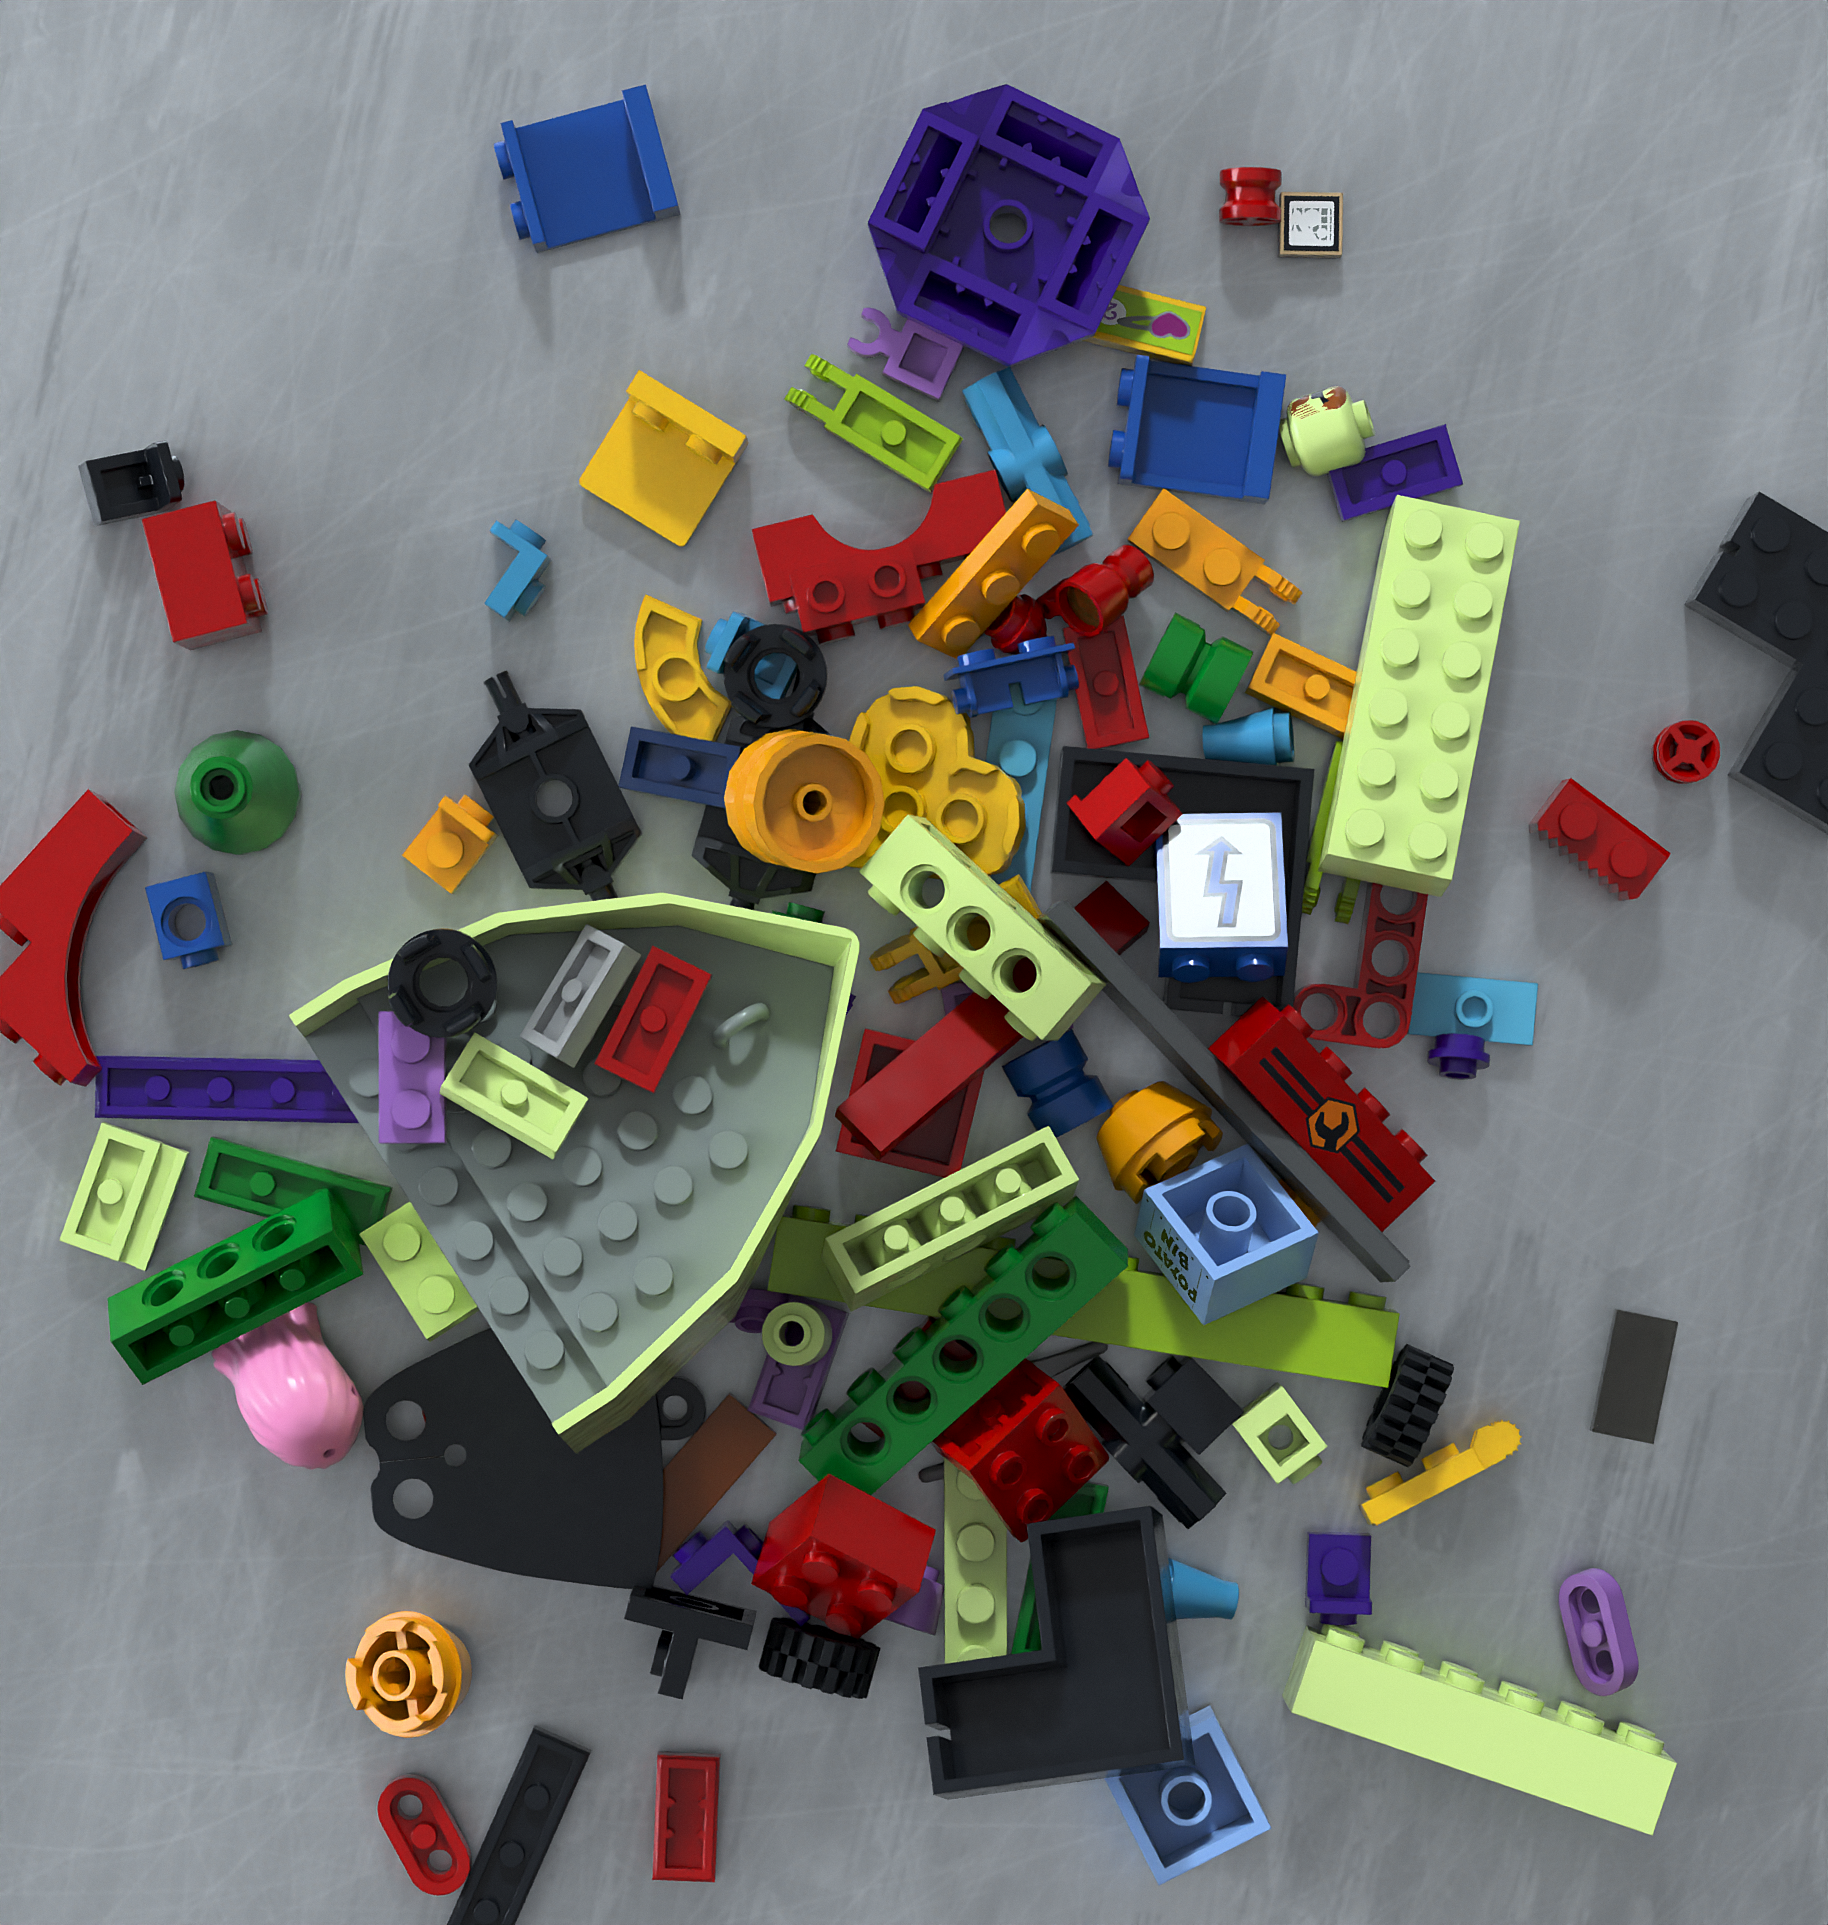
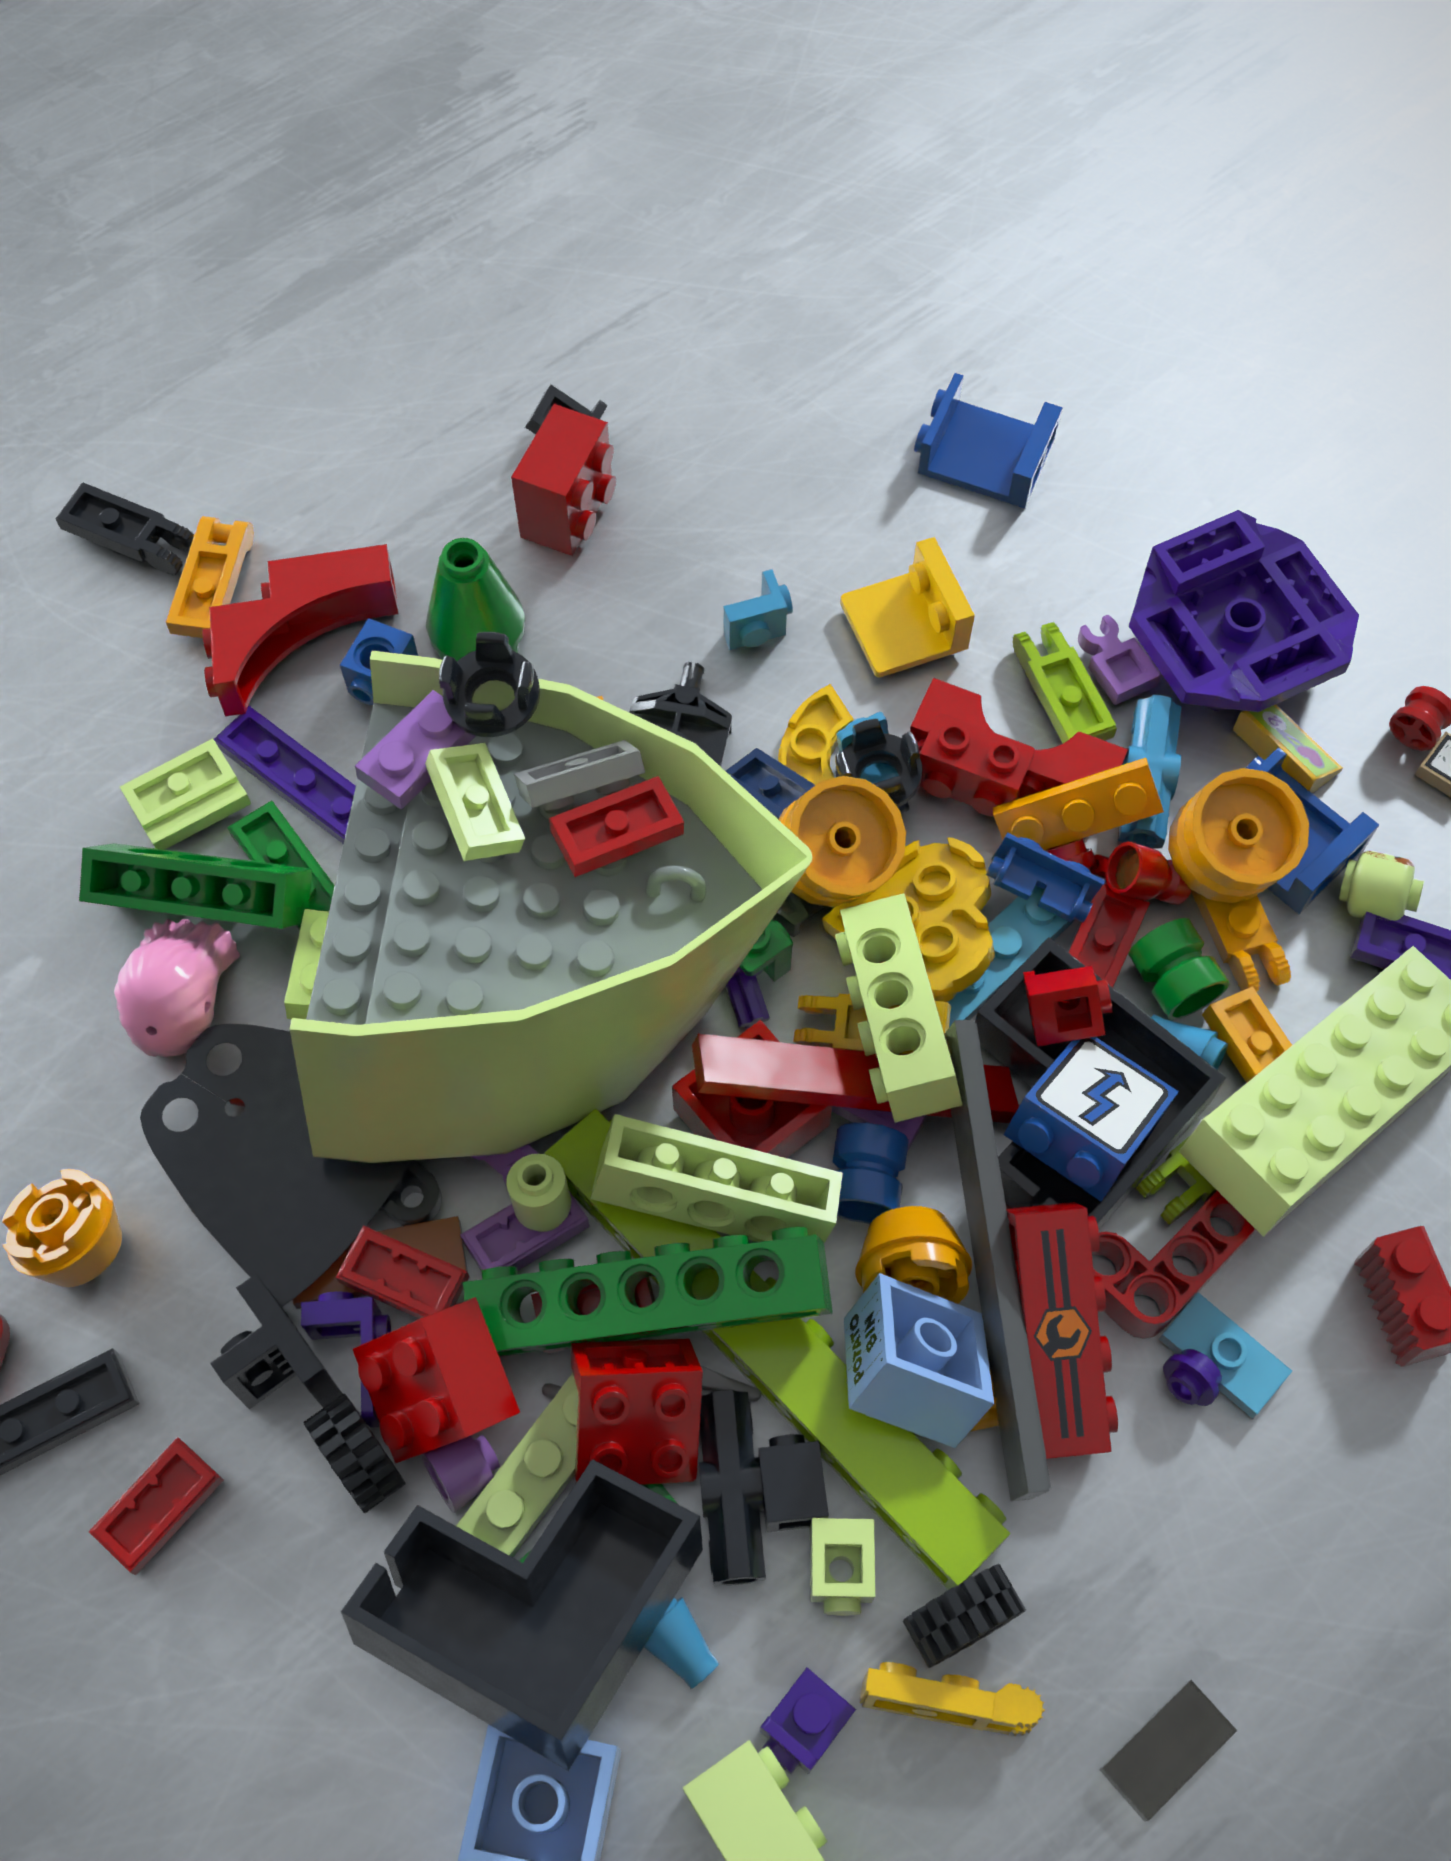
camera: 35 degrees right, 25 degrees down
none -> red plate [336,1225,469,1319]
none -> light orange wheel [1168,768,1309,903]

